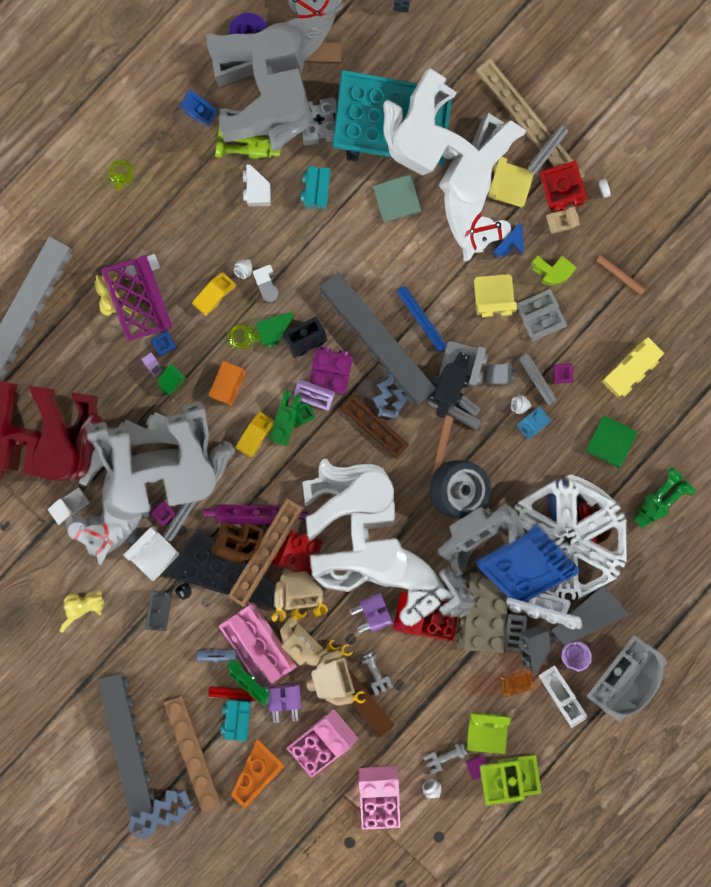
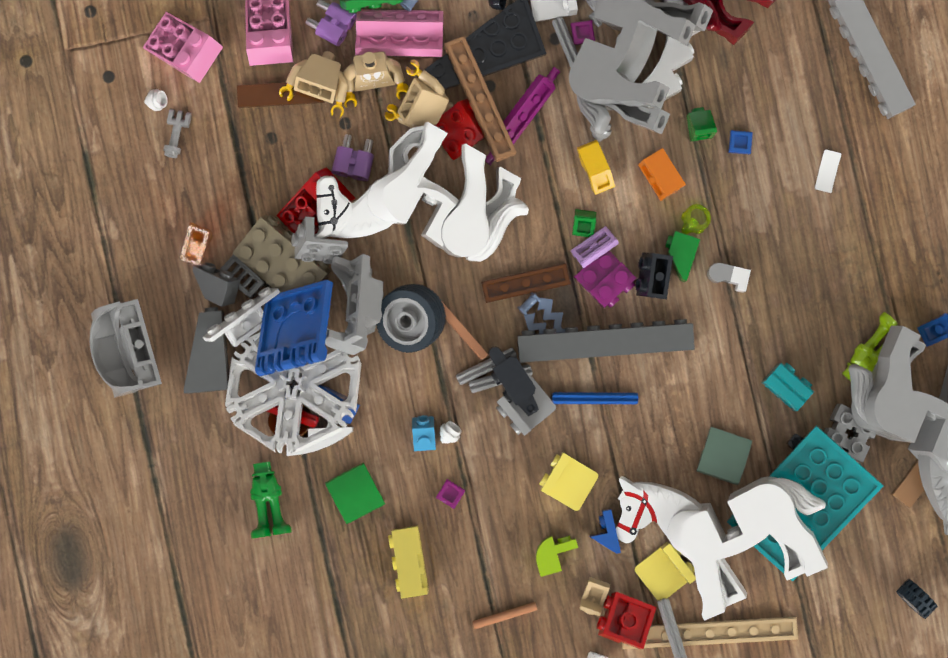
camera: 130 degrees right, 0 degrees up
light yellow animal [94,275,139,316] -> none
magenta fence [101,255,172,342] -> none
clear neon green piece [108,160,133,190] -> none
lavender piece [141,353,164,377] -> none
yellow slope [192,272,236,316] -> none
reddish brown brick [212,521,264,562] -> none
white plate [234,259,253,279] -> none
white slope [243,165,271,206] -> none
green hinge [268,390,302,446] -> none
light grey hinge [361,651,393,695] -> none
magenta tile [465,754,487,780] -> none
lime bracket [467,712,511,754] -> none
lime bracket [480,754,542,805] -> none
dark grey slope [485,364,515,387] -> none
light grey slope [517,289,567,342] -> none
light grey axle [519,354,557,405] -> none
white slope [539,665,588,728] -> none
lavender hair [561,641,592,671] -> none

